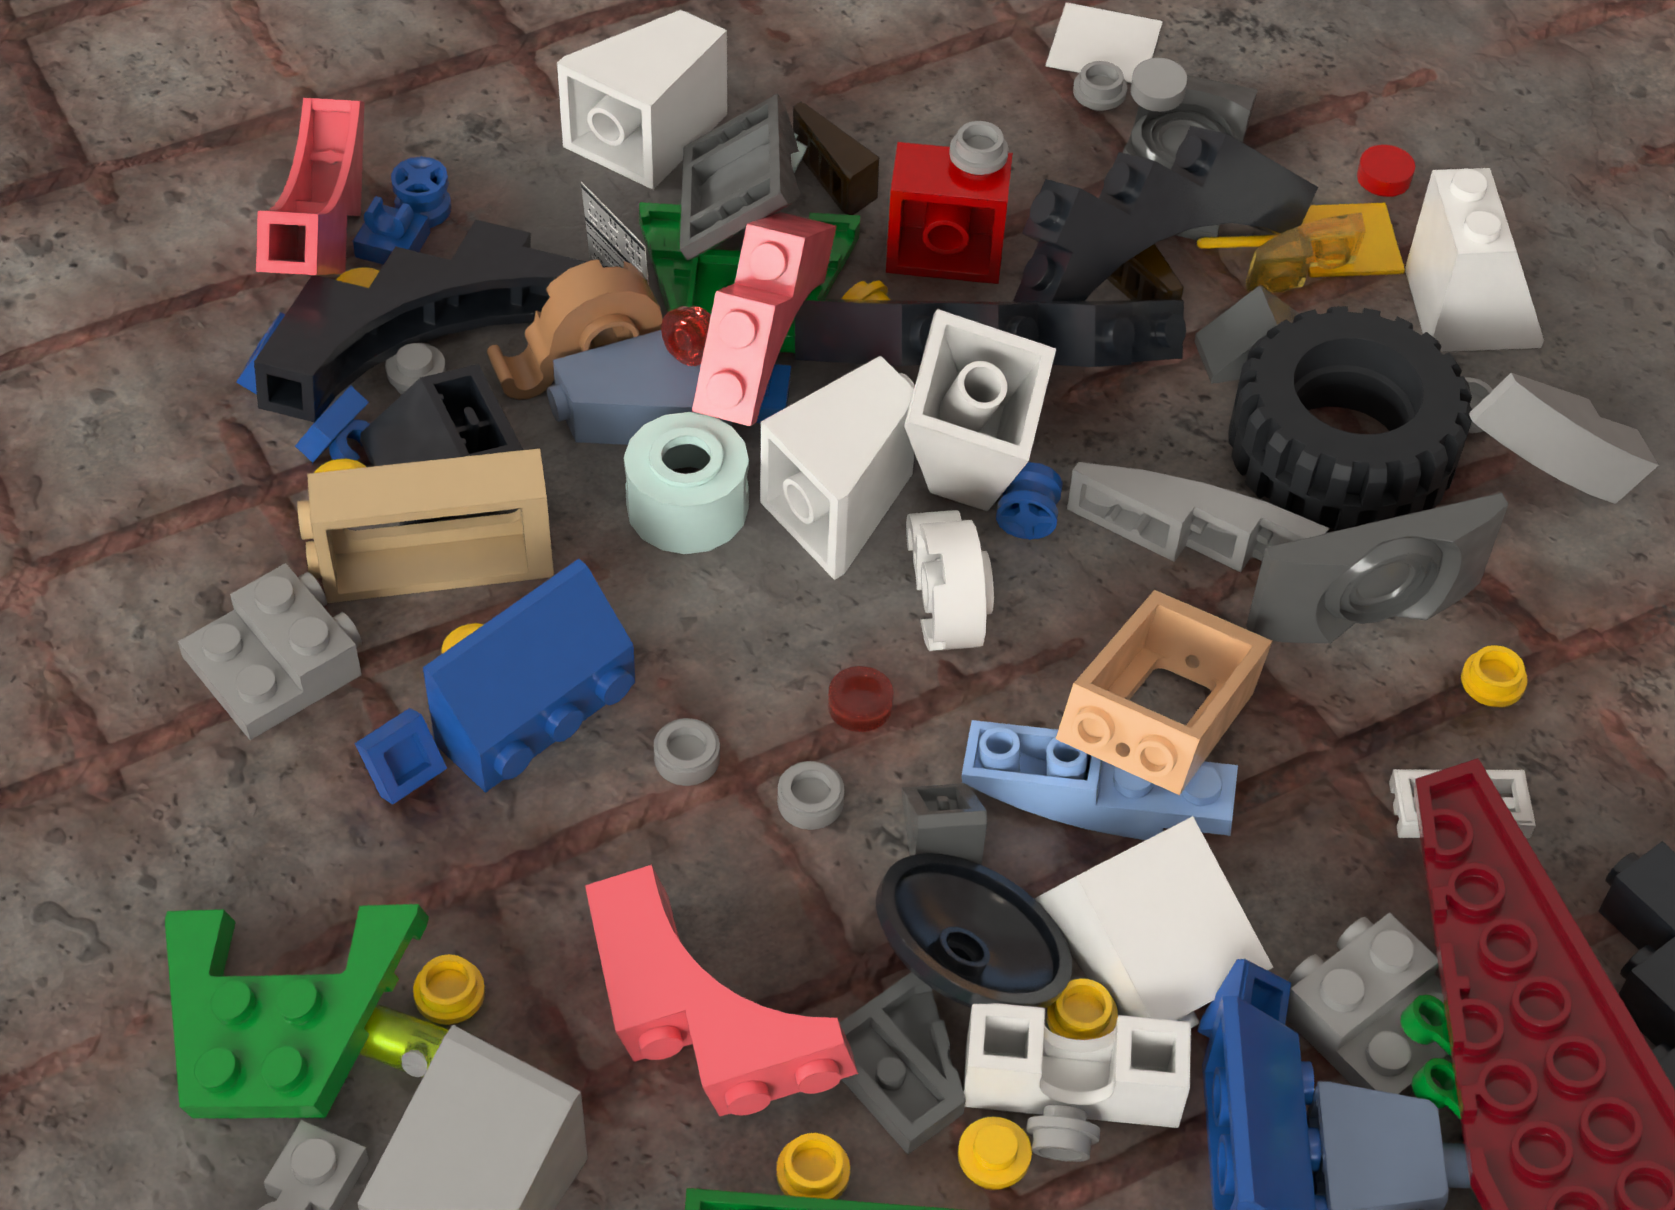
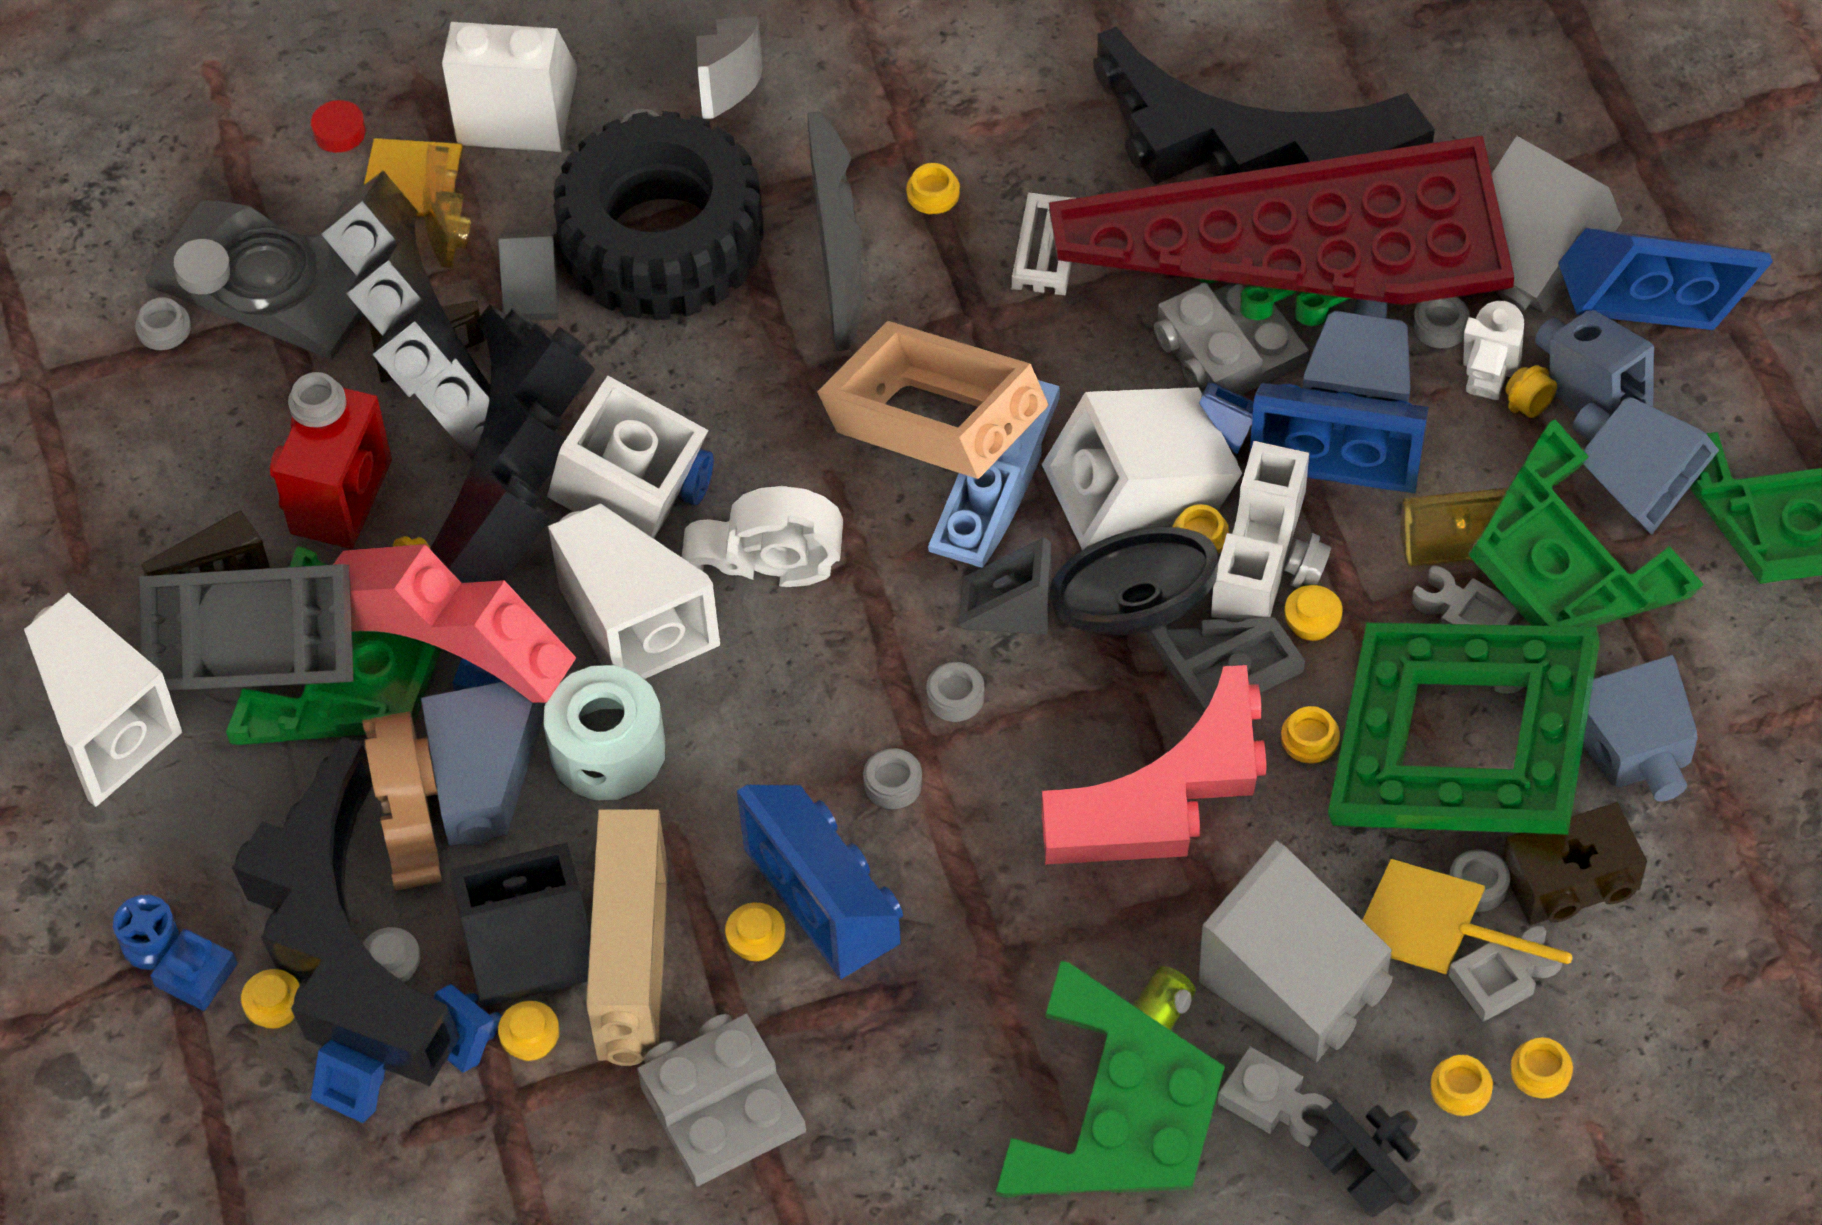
camera: 75 degrees left, 5 degrees up
coral arch [256,98,364,275] -> none
blue tile [355,708,447,804] -> none
yellow plate [413,954,485,1025] -> none
light grey sticker [581,182,649,285] -> none
clear red plate [661,306,711,366] -> none
clear red tile [828,666,893,732] -> none
white sticker [1045,2,1163,83] -> none
light grey slope [1067,462,1329,572] -> none

